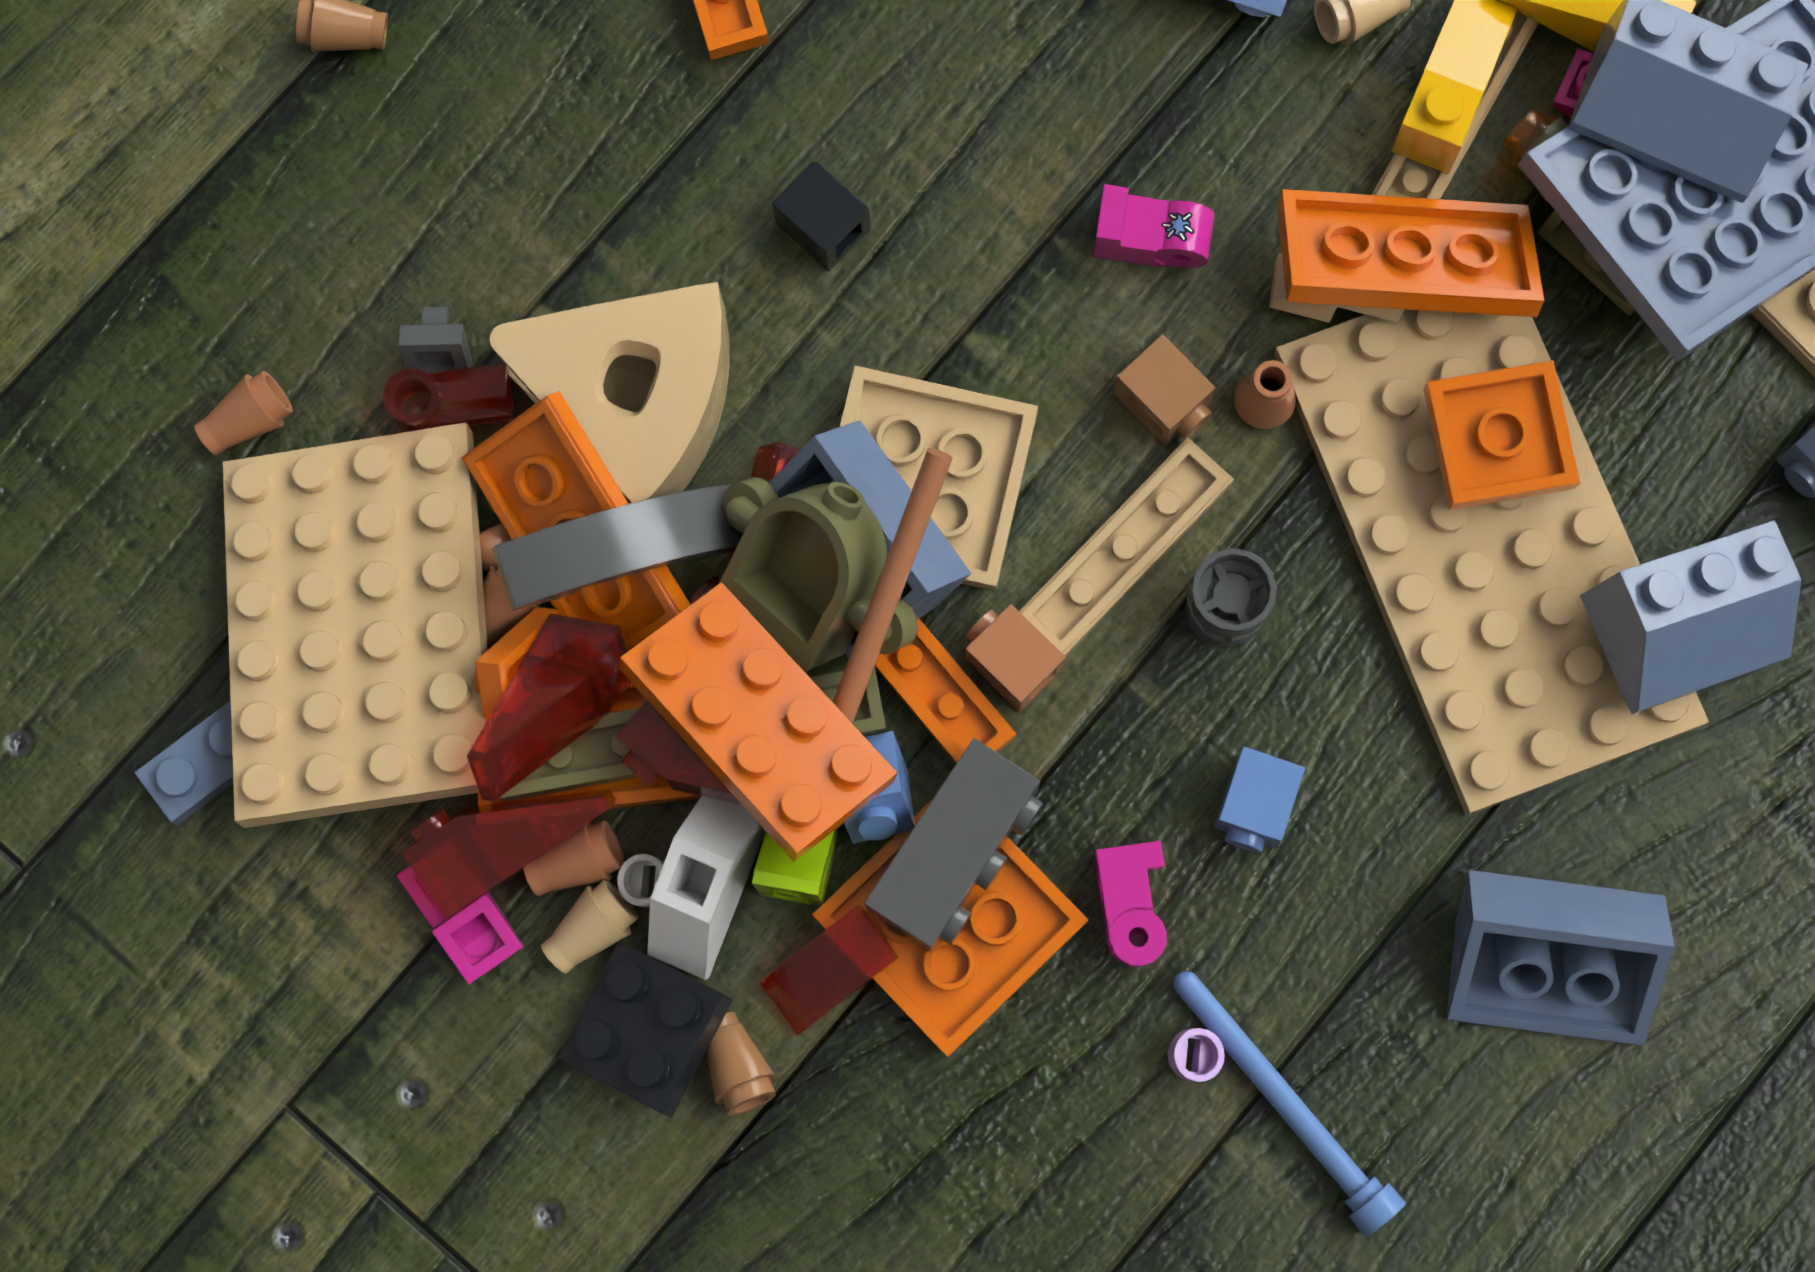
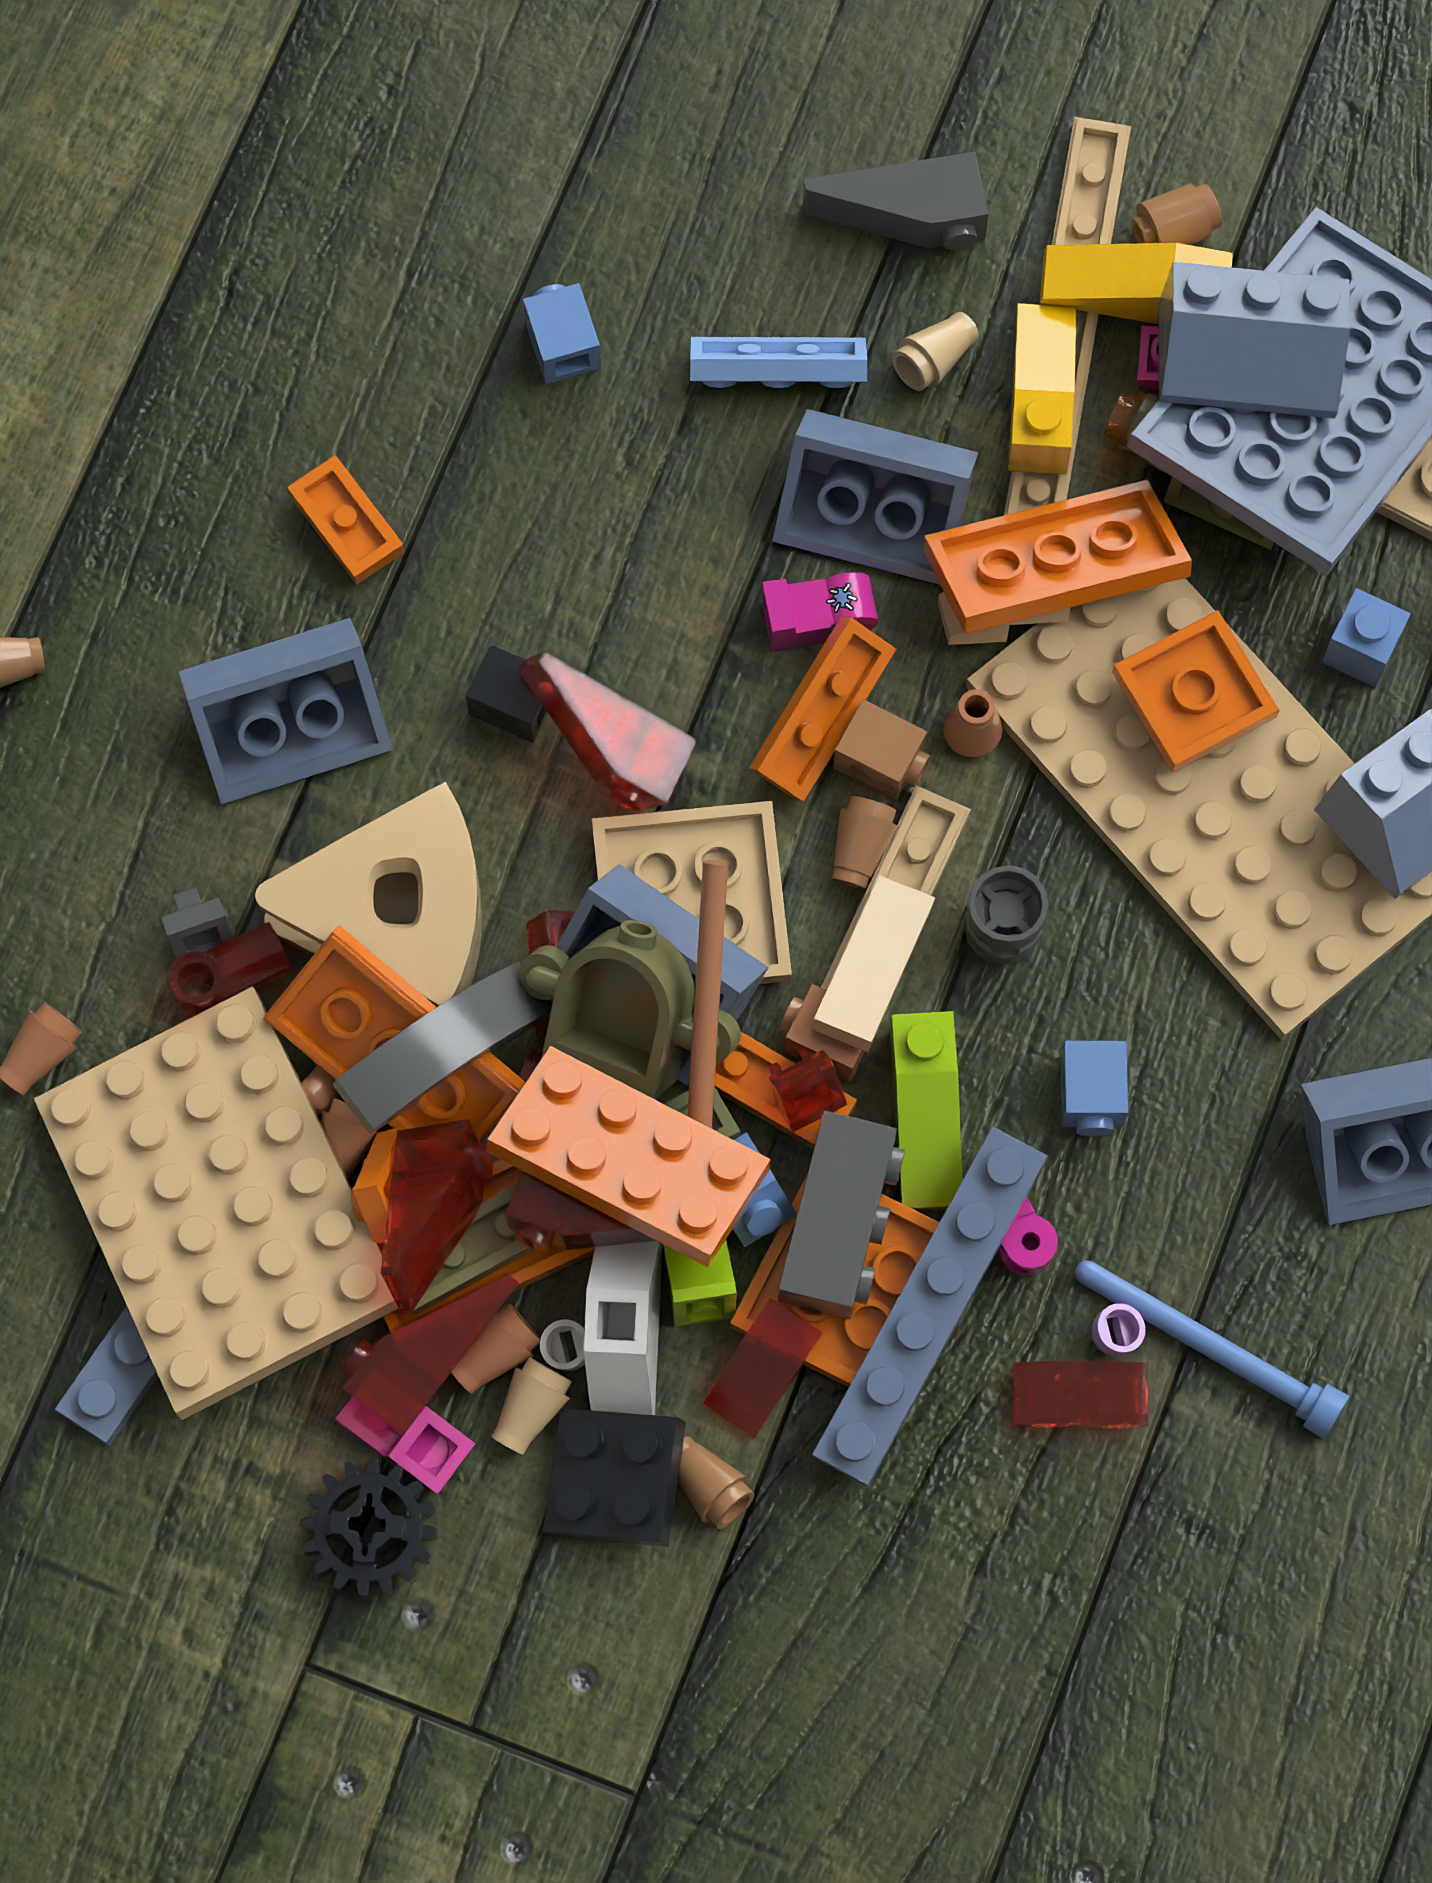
camera: 25 degrees left, 5 degrees down
none -> sand blue slope [178,618,393,804]
none -> black gear [300,1459,439,1600]
none -> clear red slope [518,651,697,812]
none -> orange plate [749,616,897,802]
none -> clear red tile [769,1048,847,1132]
none -> sand blue slope [772,409,979,584]
none -> tile [811,875,935,1052]
none -> sand blue plate [812,1126,1048,1487]
none -> medium nougat cone [831,796,898,890]
none -> lime slope [889,1011,963,1211]
none -> clear red slope [1013,1361,1148,1430]
none -> medium blue brick [1321,588,1411,688]

